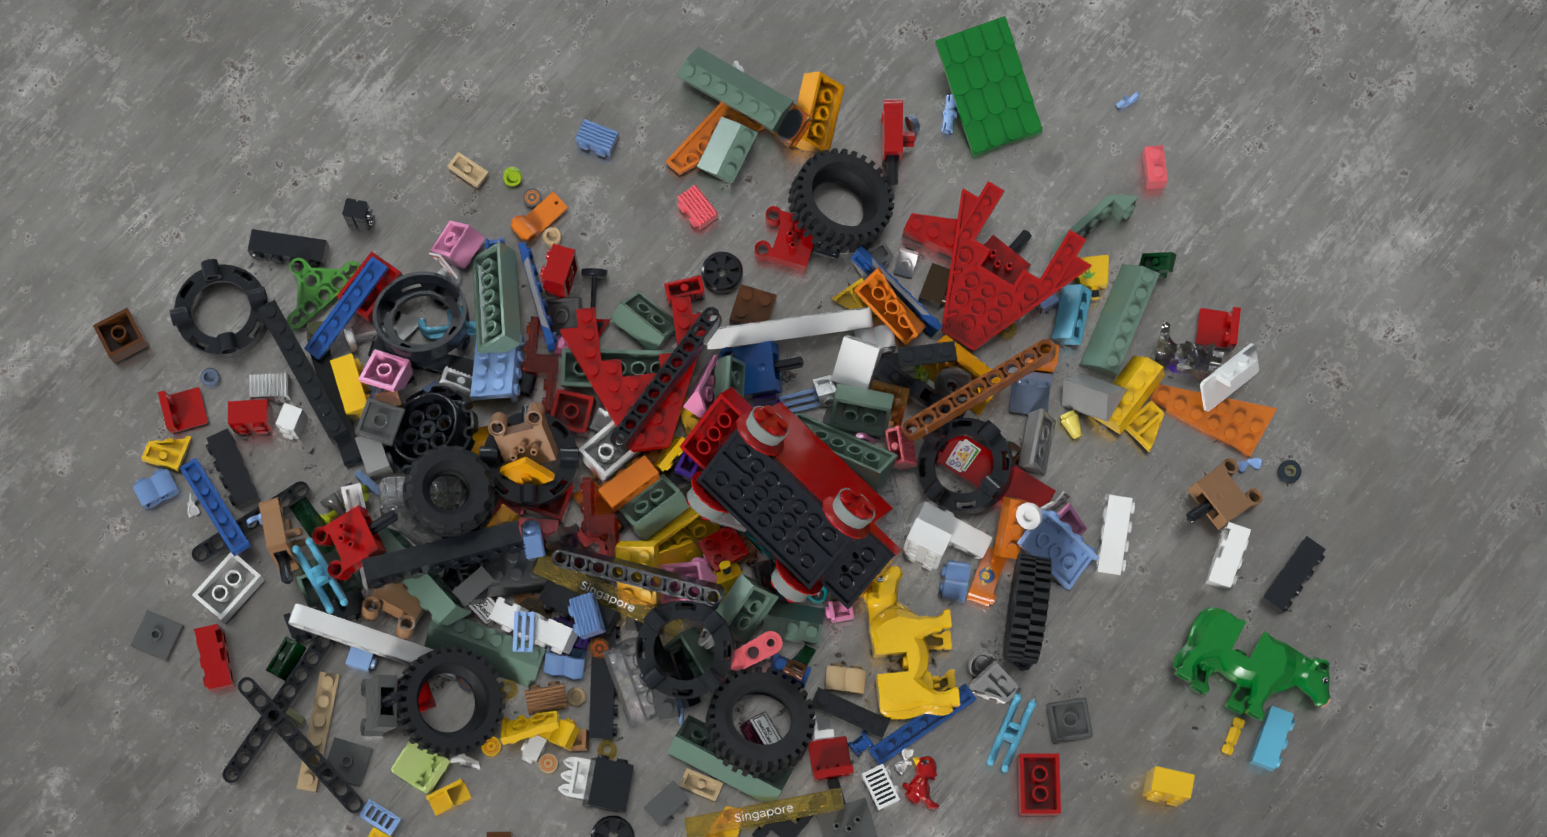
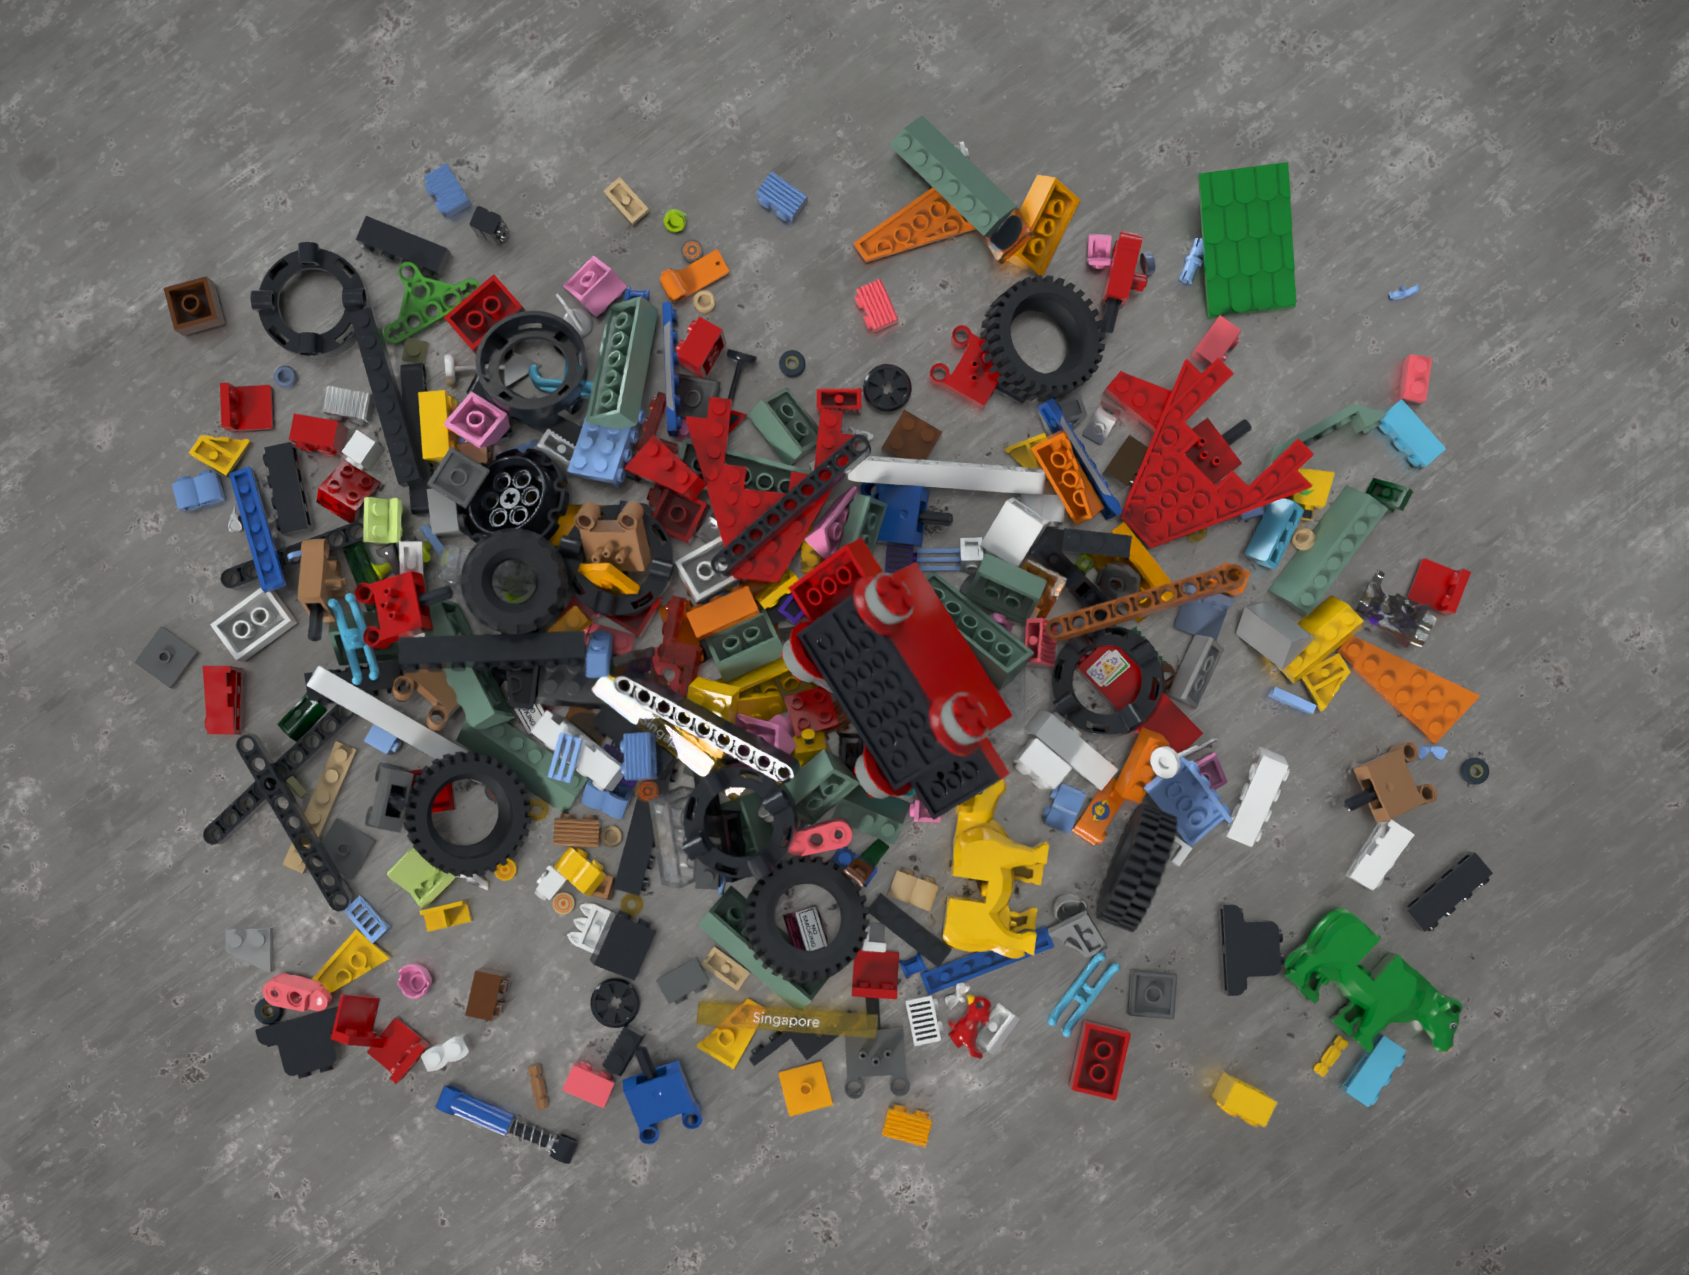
camera: 20 degrees right, 10 degrees up
blue plate [304,256,389,361] -> none
dark grey tile [452,566,495,607] -> none
yellow wing [500,711,560,745] -> none
sand green slope [696,117,758,184] -> none
light yellow cone [1060,410,1083,439] -> none
white bracket [1200,343,1259,412] -> none
none -> red bracket [316,460,381,523]
none -> yellowish green bracket [363,497,403,546]
none -> medium blue brick [424,163,472,218]
none -> red wedge [624,435,707,501]
none -> black wheel [779,350,806,377]
none -> white slope [976,1002,1020,1055]
none -> bright pink bracket [1087,234,1112,269]
none -> white panel [1169,836,1192,866]
none -> coral brick [1191,315,1242,367]
none -> black brick [1219,903,1284,996]
none -> light blue tile [1268,687,1317,714]
none -> tan tile [1292,527,1316,550]
none -> medium azure brick [1379,399,1446,469]

